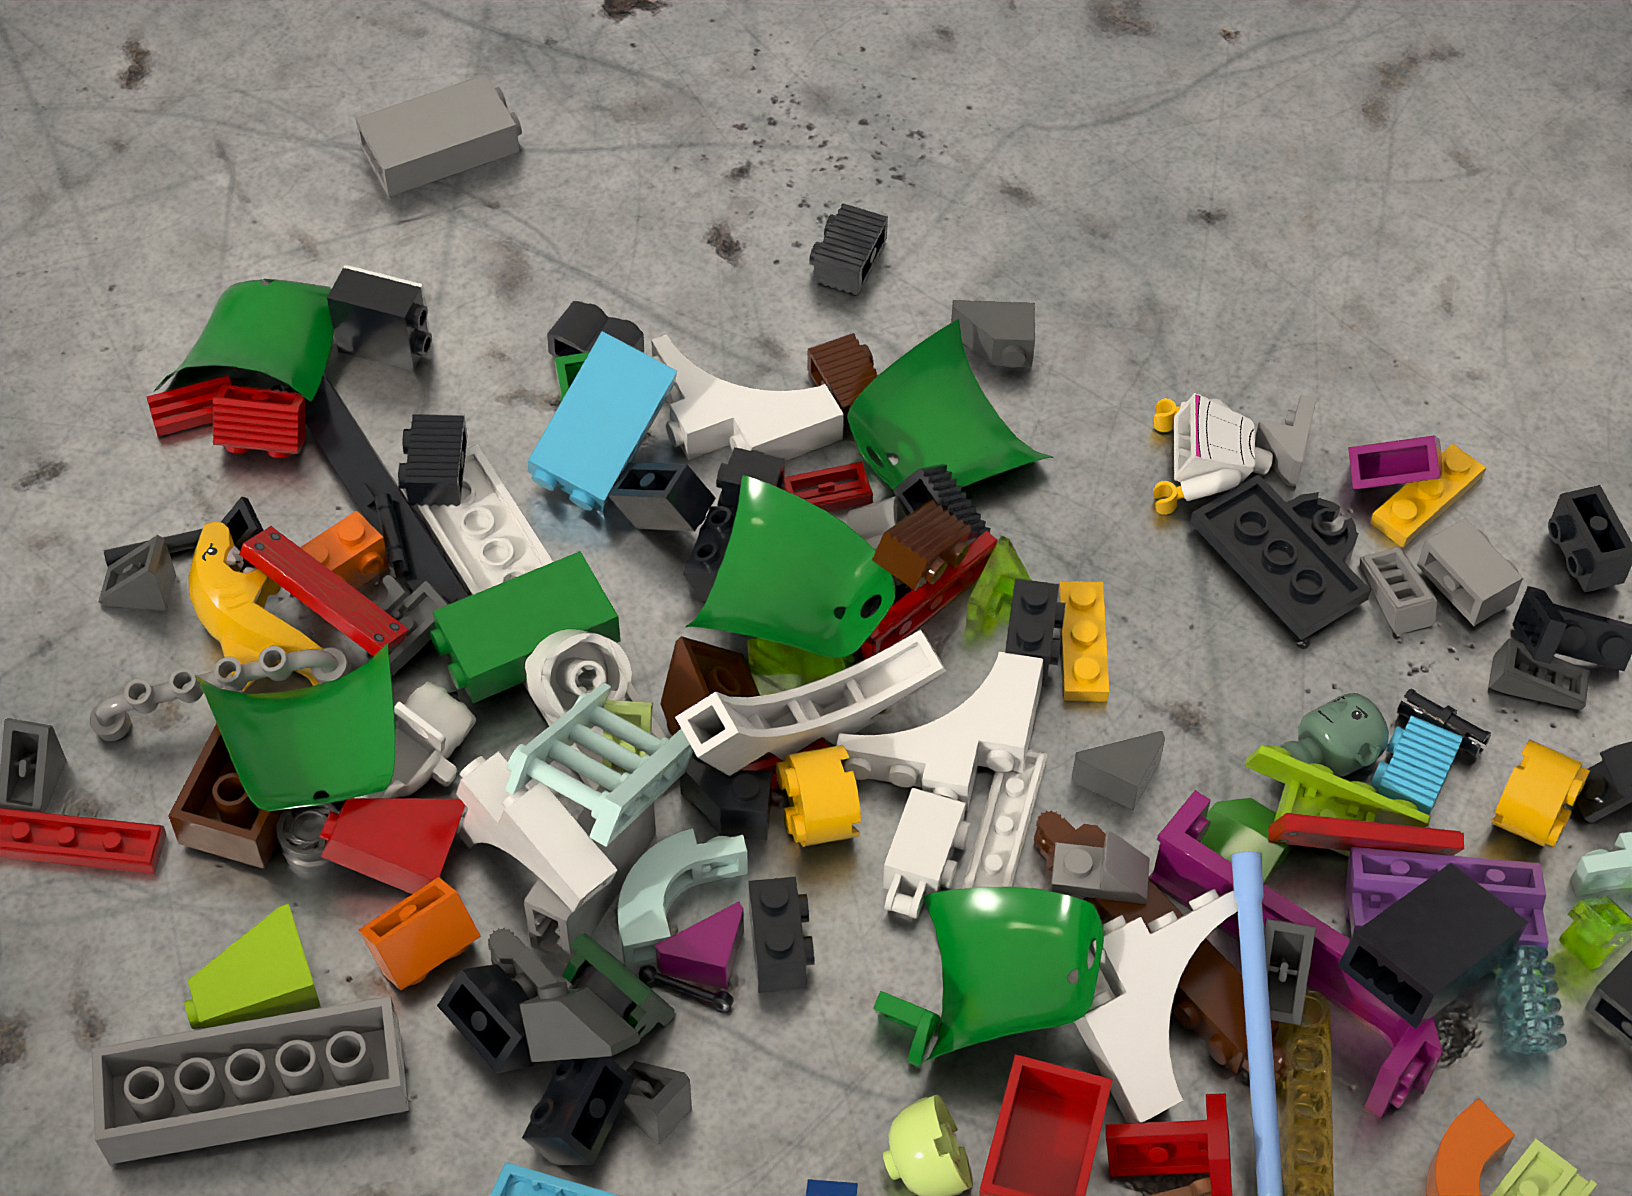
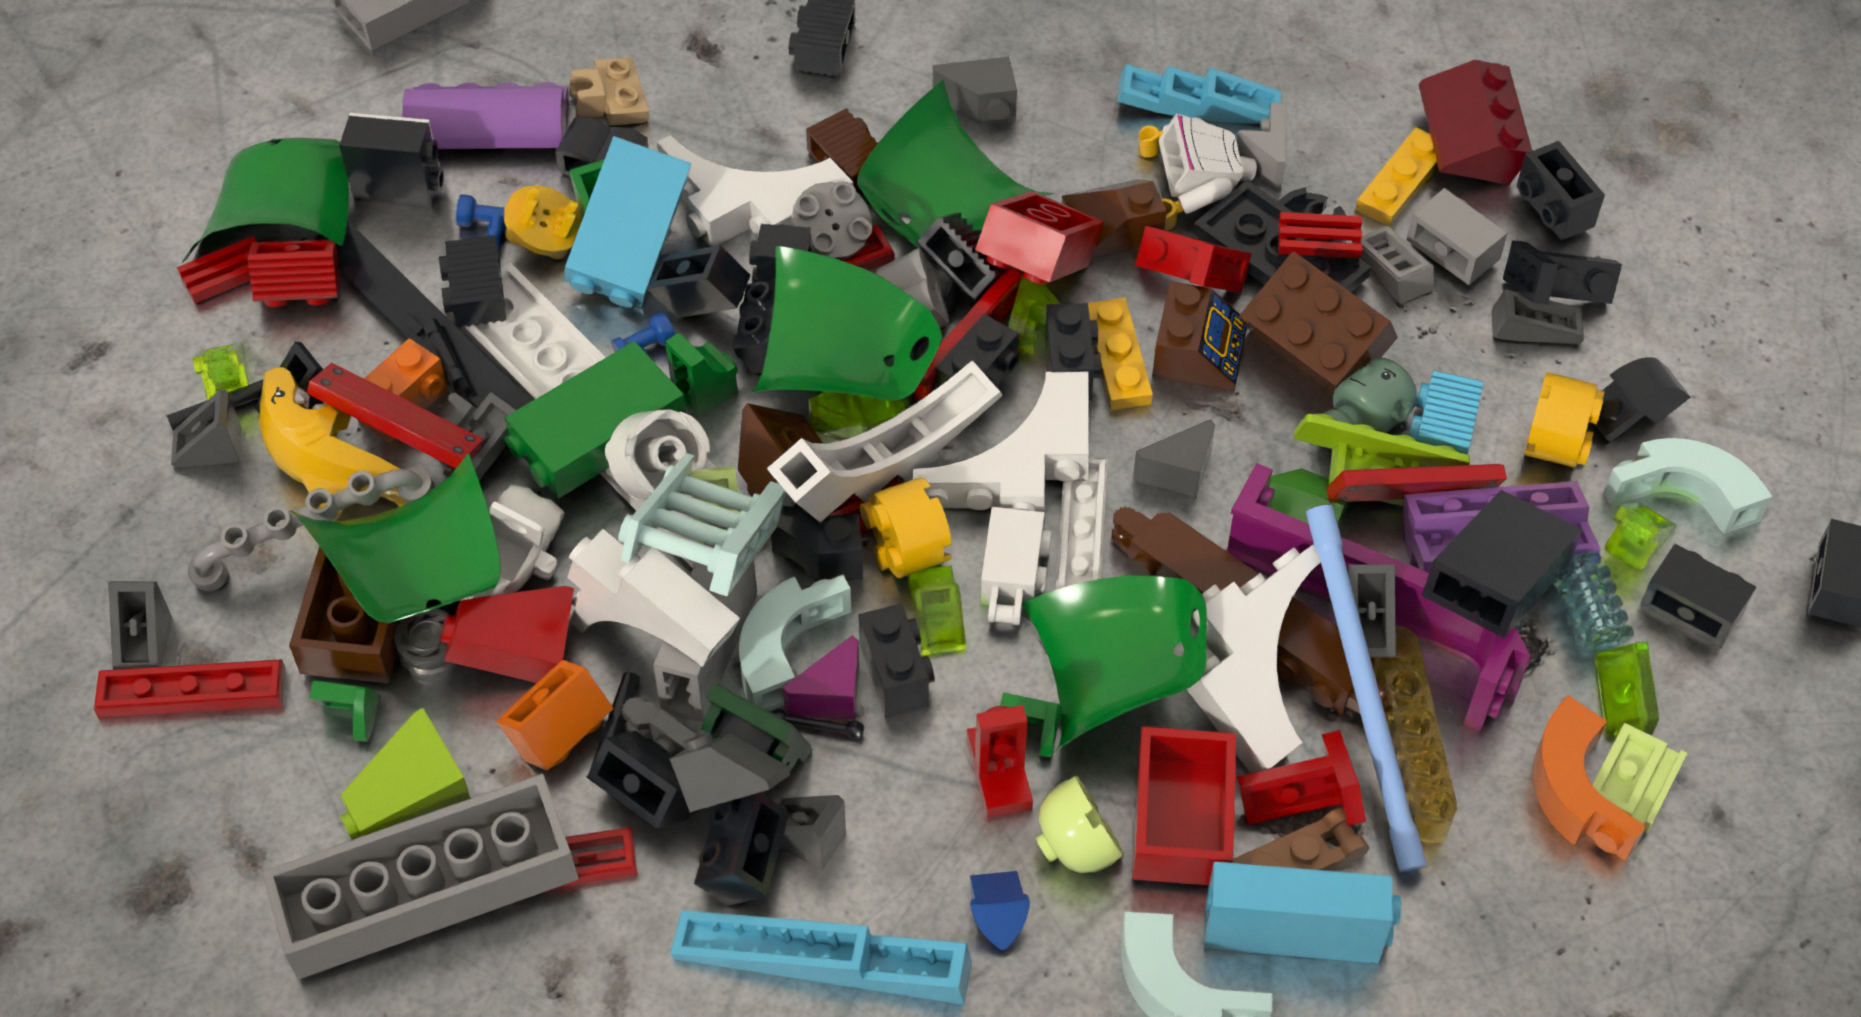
camera: 10 degrees left, 0 degrees up
reddish brown brick [872,500,971,591] -> none
light grey slope [1051,831,1150,904] -> none
magenta brick [1348,435,1442,490] -> none
black pin [1397,689,1491,758] -> none
none -> clear neon green slope [192,342,249,400]
none -> green tile [309,680,381,742]
none -> medium lavender brick [402,82,569,149]
none -> blue piece [456,194,507,251]
none -> yellow plate [504,185,582,259]
none -> red tile [562,827,638,886]
none -> tan plate [569,57,649,126]
none -> black piece [591,672,640,767]
none -> blue piece [611,312,676,355]
none -> green arch [665,333,738,419]
none -> light grey plate [791,181,872,260]
none -> clear neon green slope [908,565,966,655]
none -> black brick [935,314,1020,390]
none -> red bracket [966,705,1033,818]
none -> brick [975,191,1105,285]
none -> reddish brown slope [1062,179,1166,258]
none -> medium azure slope [1117,64,1282,124]
none -> red bracket [1135,226,1252,293]
none -> reddish brown slope [1152,281,1247,391]
none -> reddish brown brick [1240,251,1398,394]
none -> red tile [1278,212,1362,258]
none -> dark red slope [1418,60,1532,185]
none -> clear neon green slope [1595,642,1659,736]

